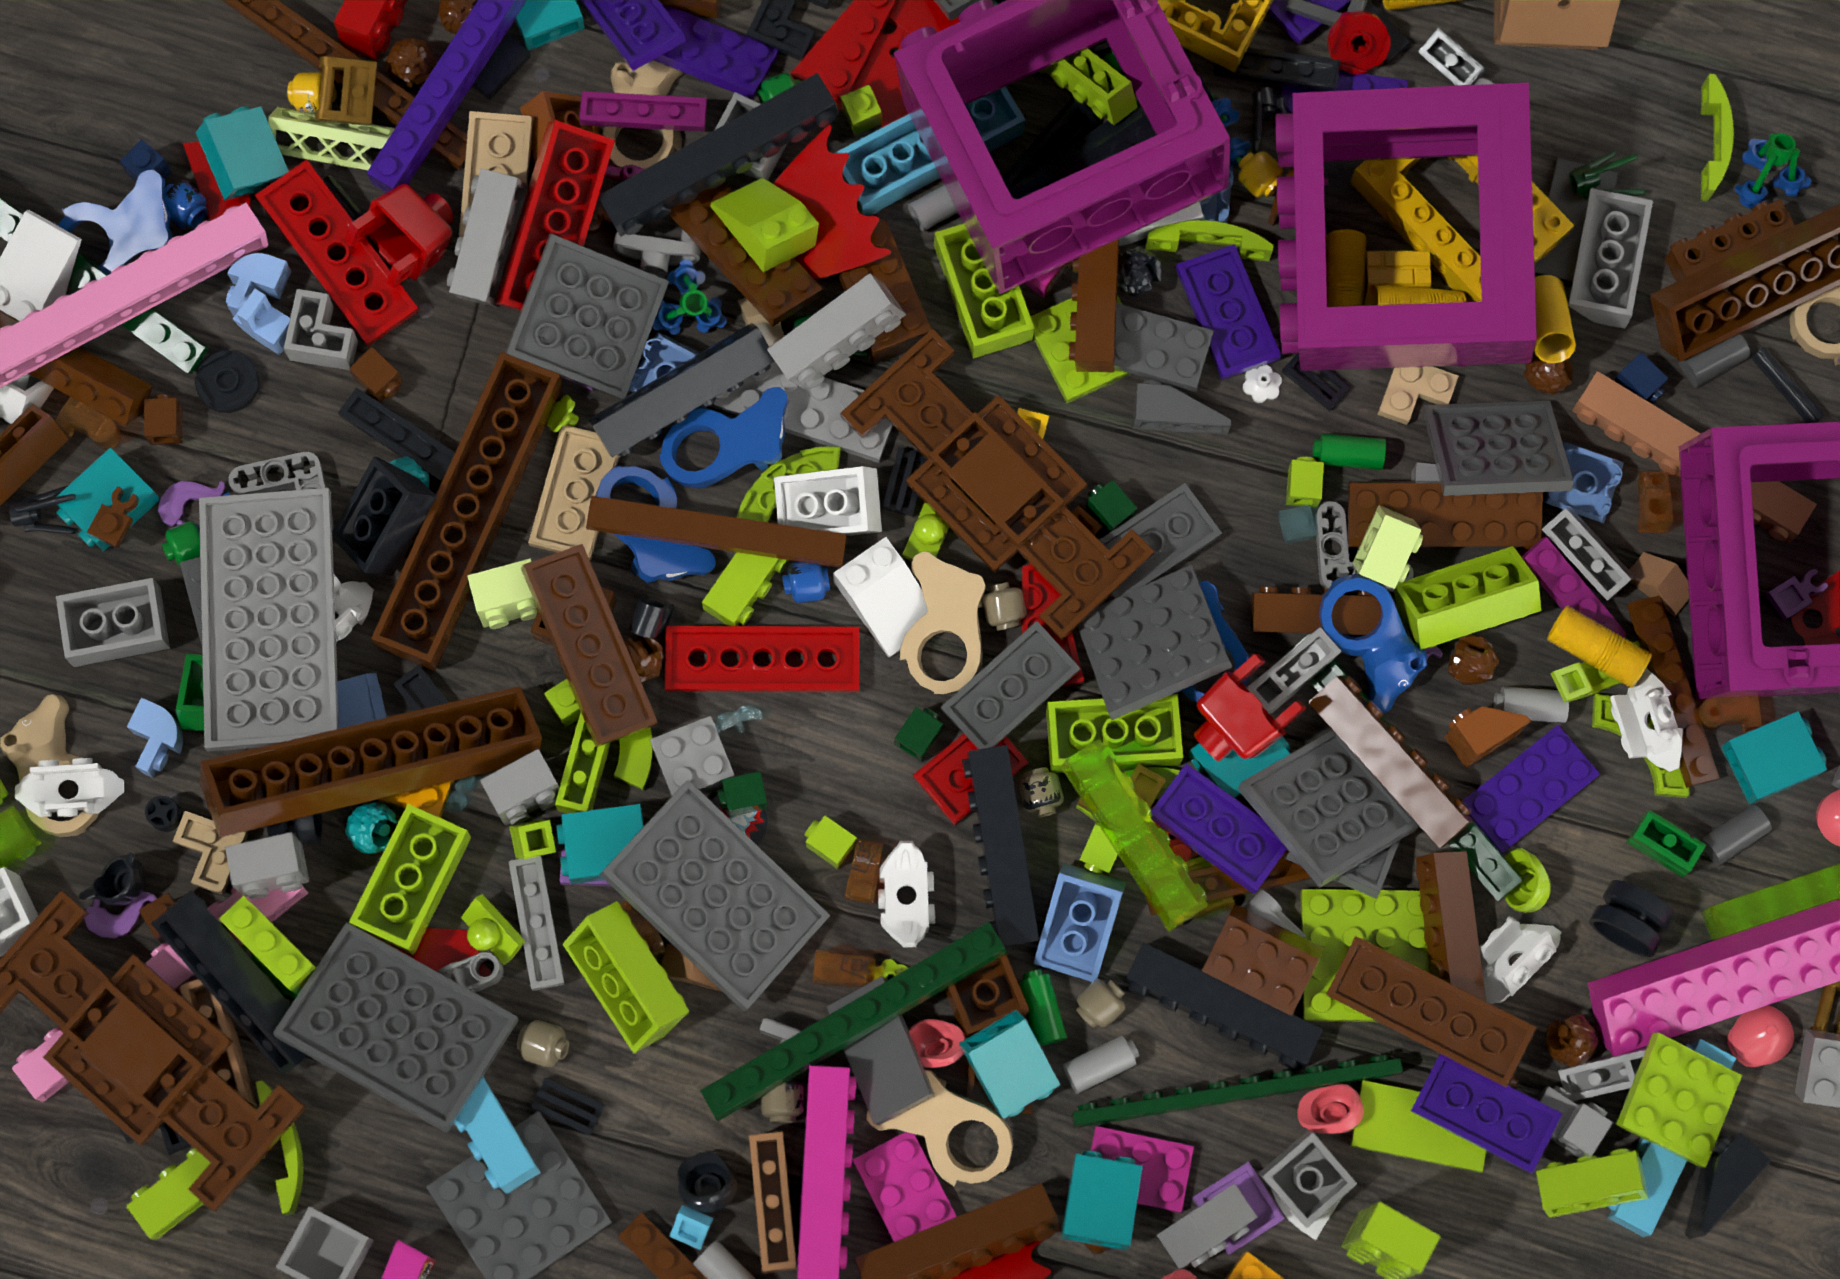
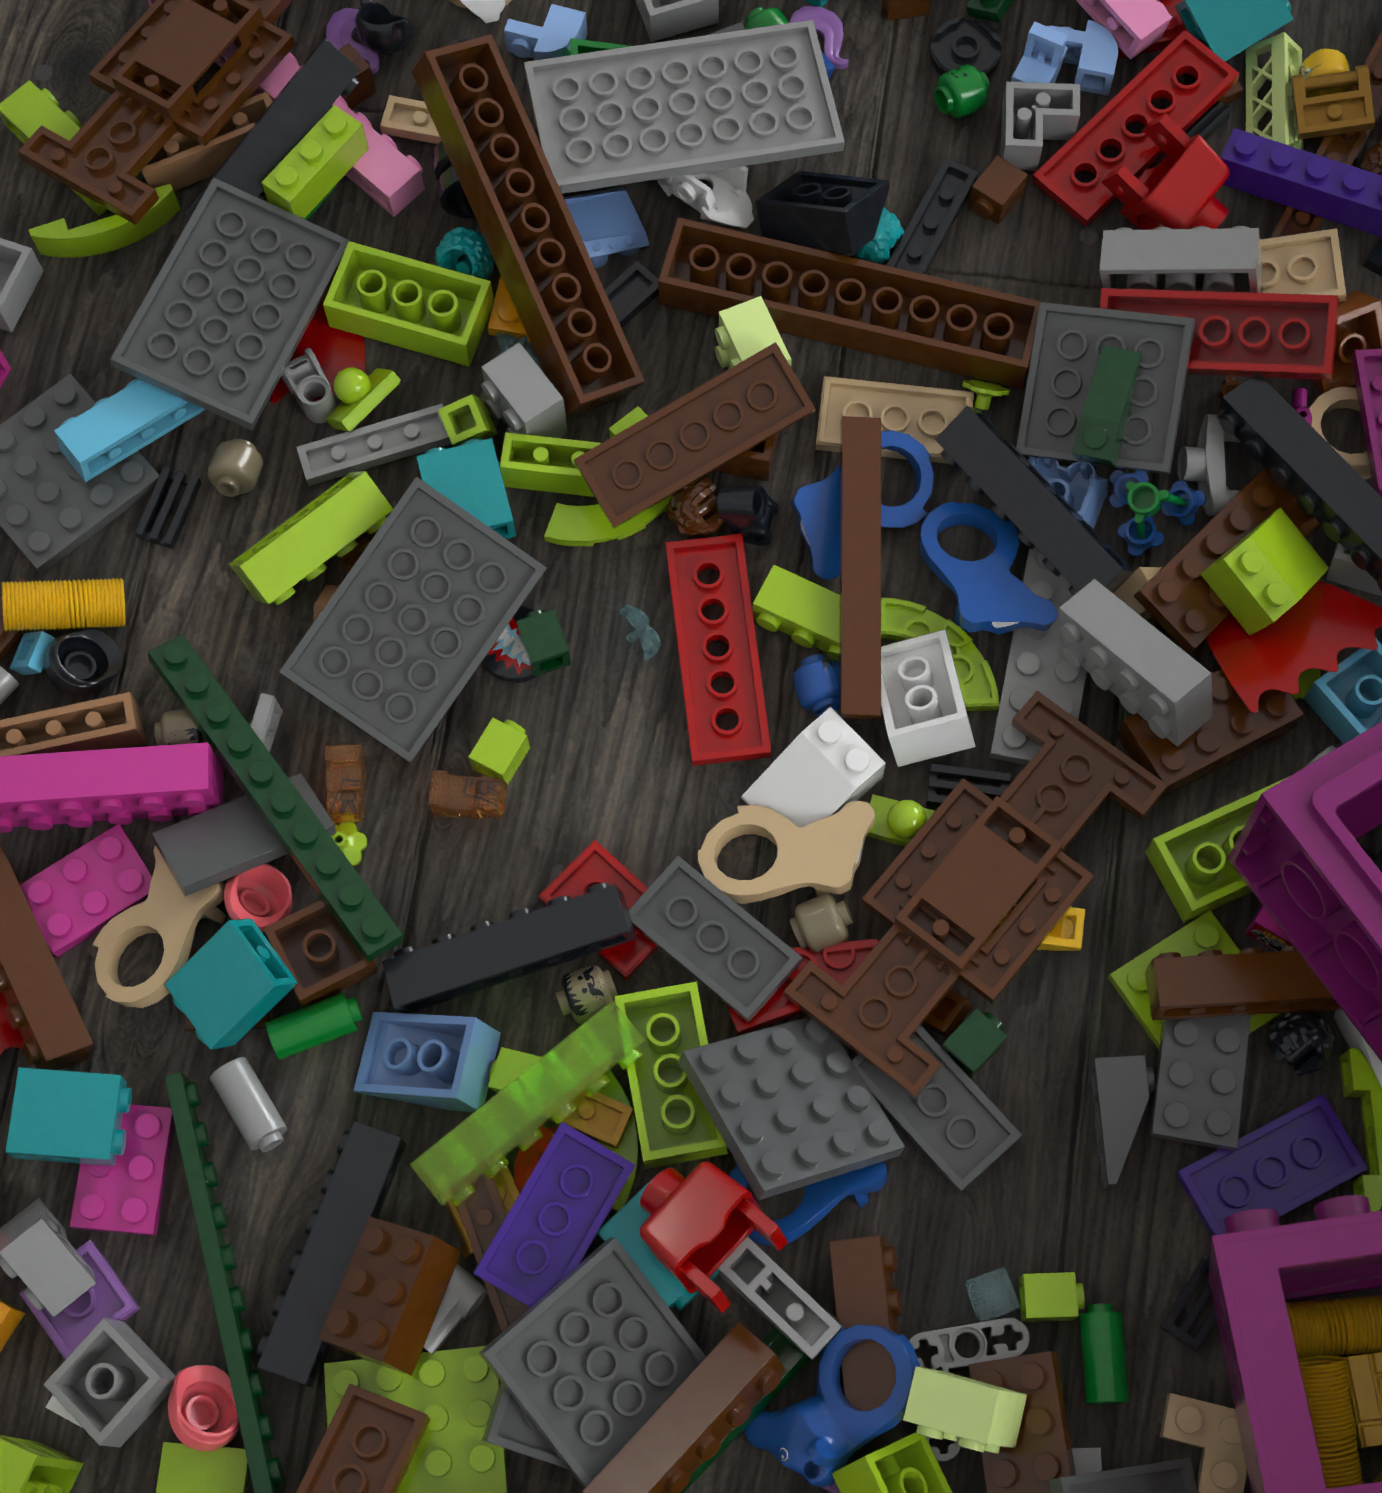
camera: 90 degrees right, 5 degrees down
light grey piece [225,832,309,900] -> none
light grey beam [229,452,335,531] -> none
light grey brick [650,716,735,796] -> none
white piece [878,841,935,947] -> none
dark green brick [894,707,943,762] -> none
dark tan head [1076,979,1125,1028] -> none
white plant [1243,365,1282,403] -> none
none -> yellow piece [1,578,125,631]
none -> green head [933,64,990,119]
none -> dark green slope [1072,346,1142,468]

